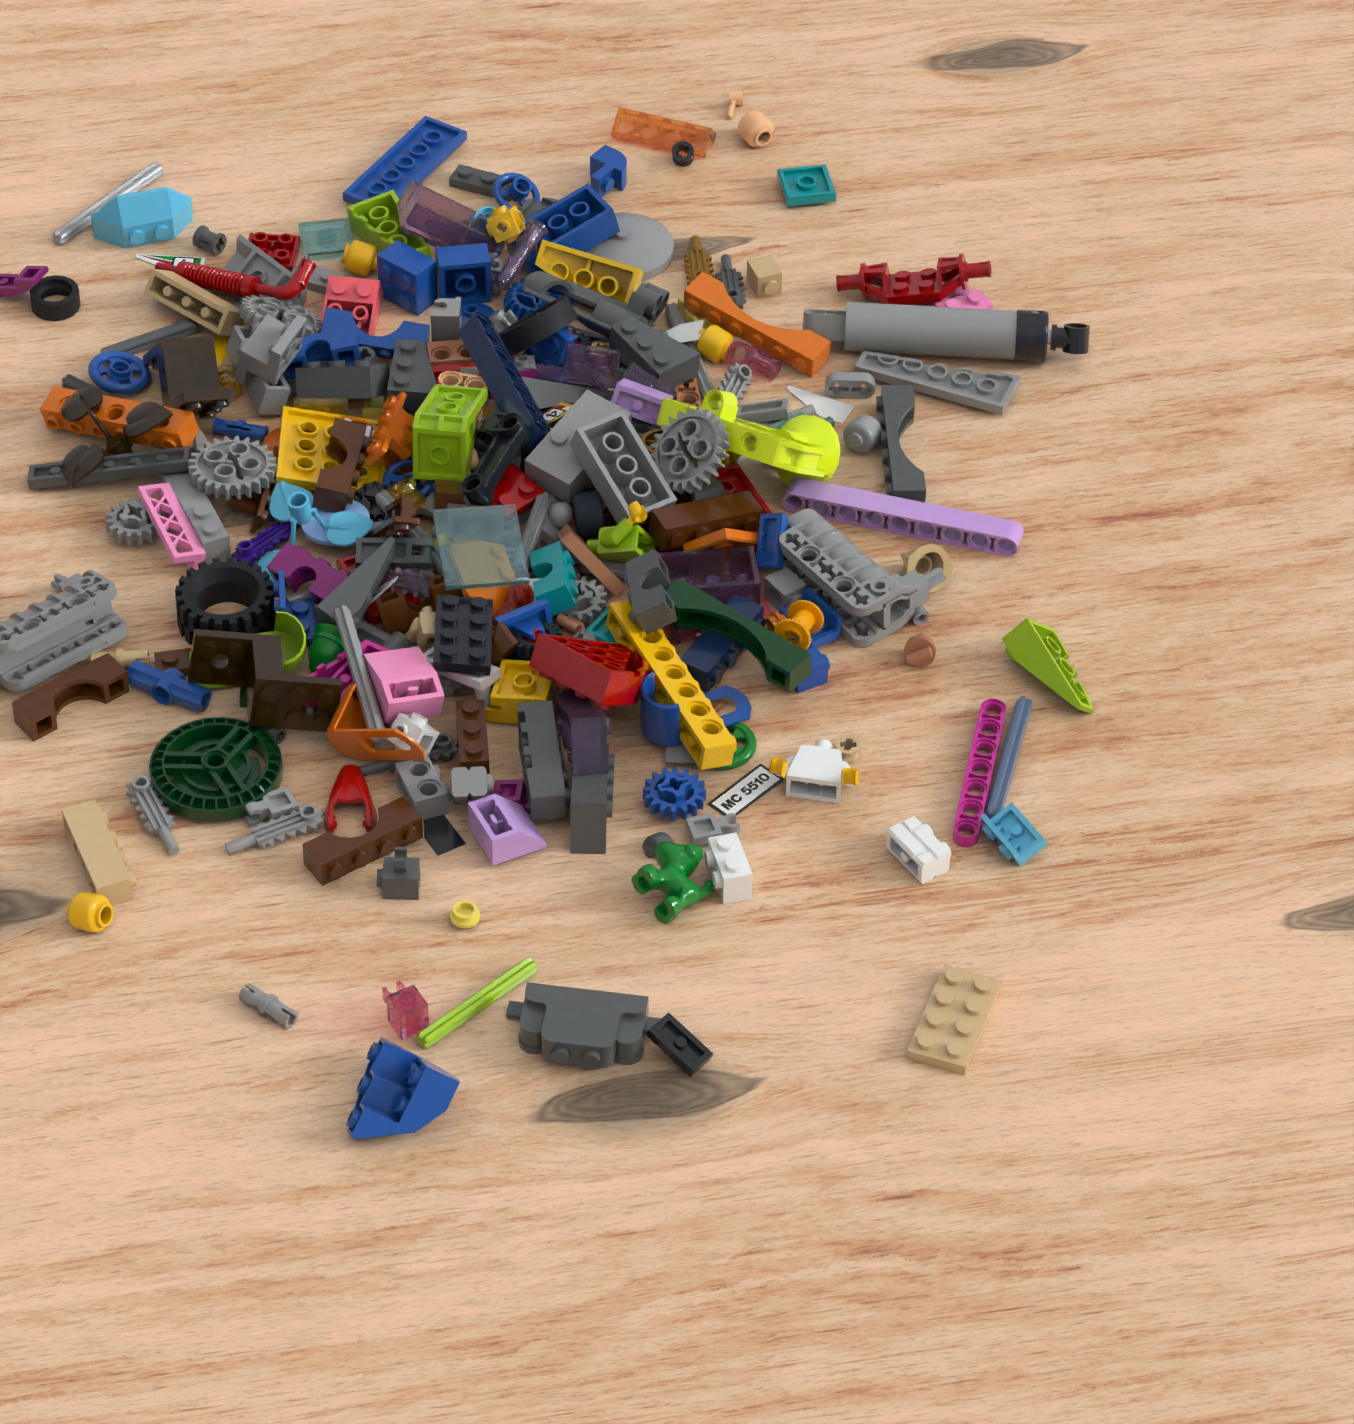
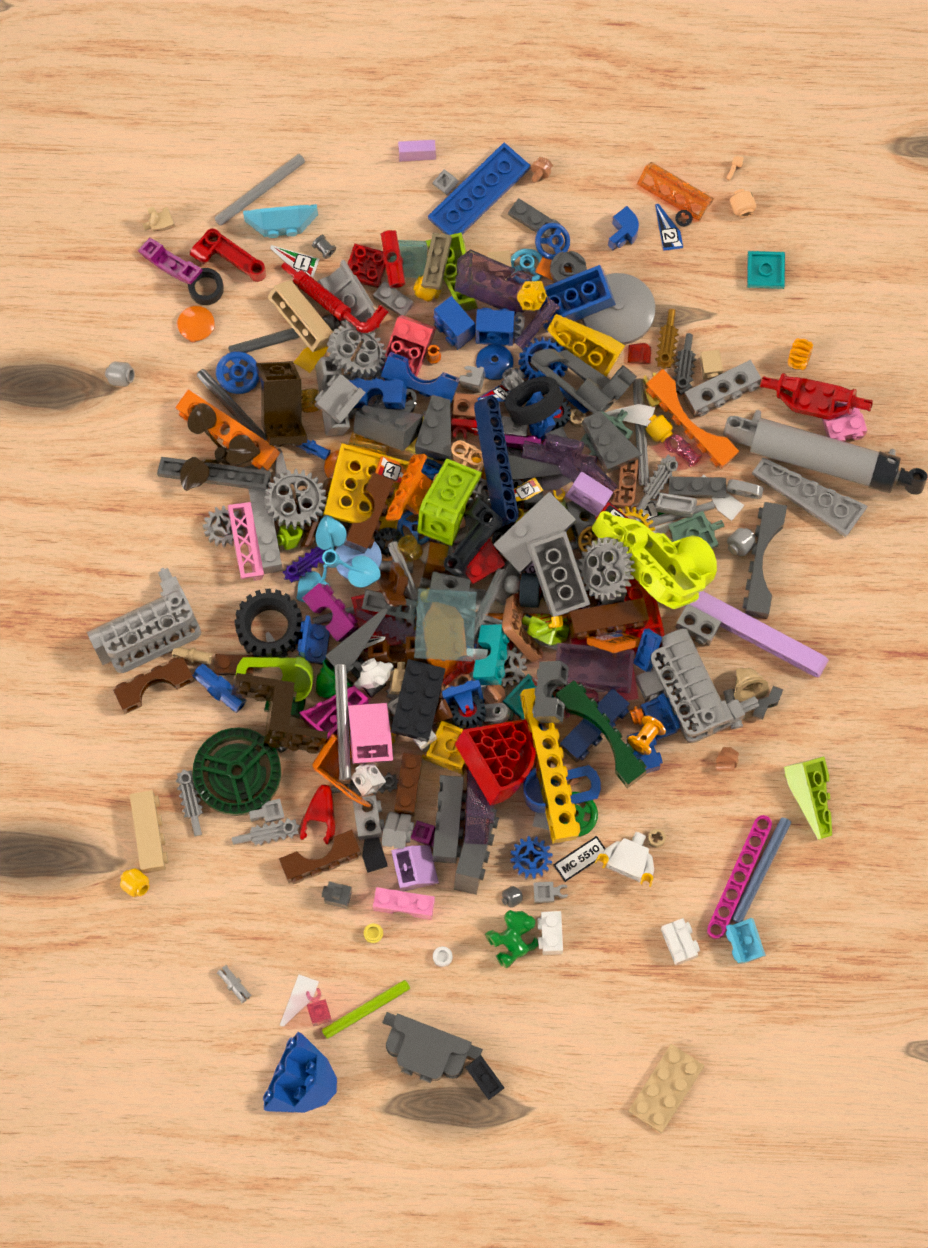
camera: 15 degrees right, 30 degrees up
none -> orange dish [177,306,215,342]
none -> red piece [190,228,266,282]
none -> lime plate [277,524,302,550]
none -> white sticker [280,975,319,1027]
none -> white rock [354,658,393,689]
none -> bright pink arch [373,887,435,920]
none -> red piece [380,230,406,288]
none -> lavender panel [398,140,436,162]
none -> dark tan plate [421,233,452,290]
none -> orange pin [426,345,441,364]
none -> light grey tile [433,169,459,195]
none -> white tile [433,946,453,967]
none -> nougat piece [530,156,553,182]
none -> clear red slope [628,343,651,364]
none -> sticker [655,204,683,251]
none -> dark grey plate [669,476,726,498]
none -> light grey brick [676,604,722,646]
none -> light grey brick [683,360,762,417]
none -> dark grey piece [753,686,784,720]
none -> light orange gear [788,338,813,370]

